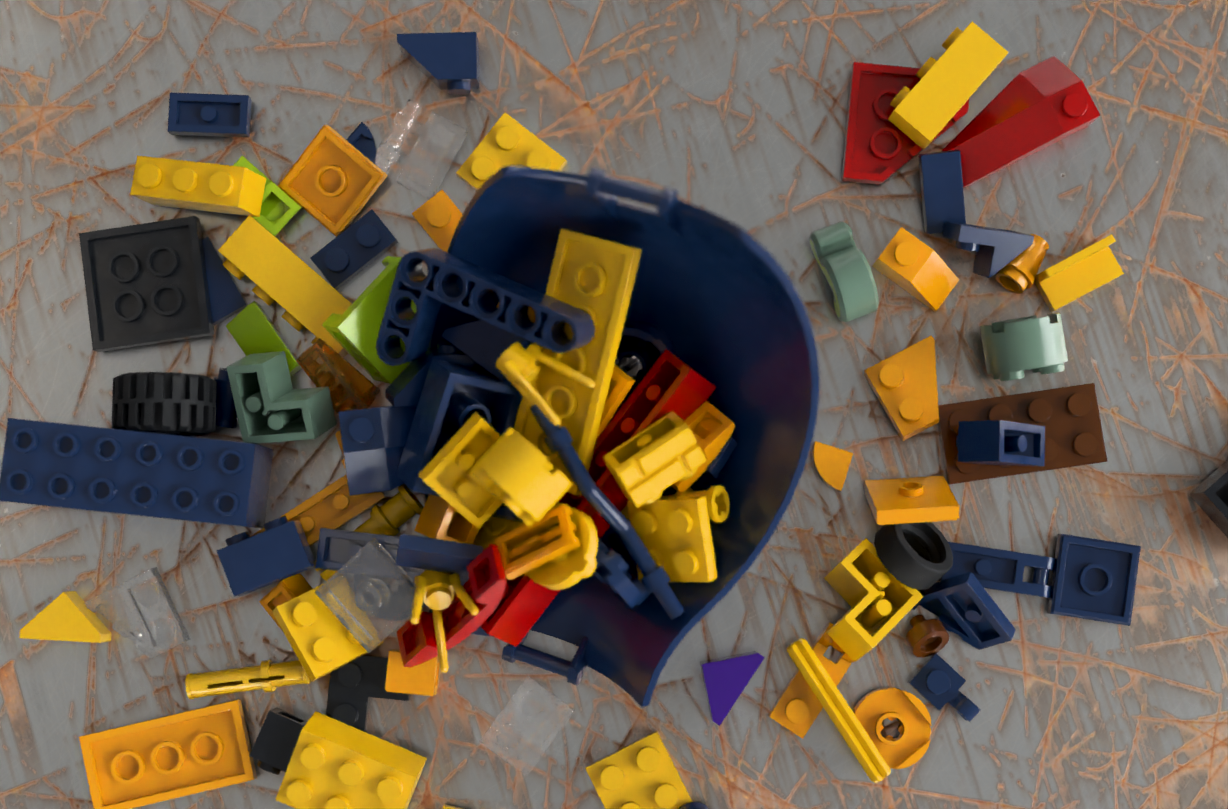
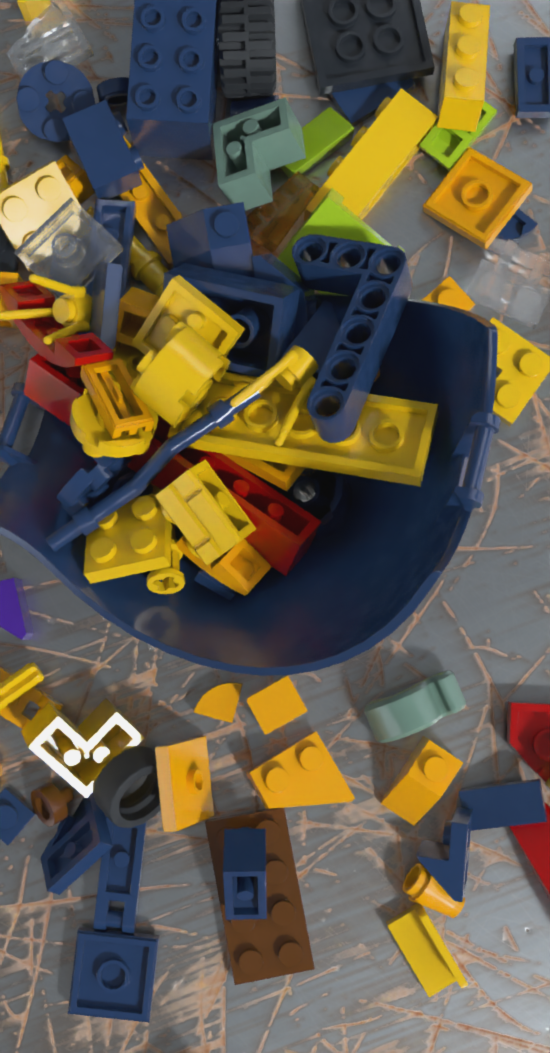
camera: 85 degrees right, 0 degrees up
dark blue plate [310,209,398,290] -> none
sand green brick [980,313,1068,381] -> none
none -> dark blue plate [16,60,96,142]
none -> dark blue tile [96,77,129,107]
none -> light orange panel [247,675,308,735]

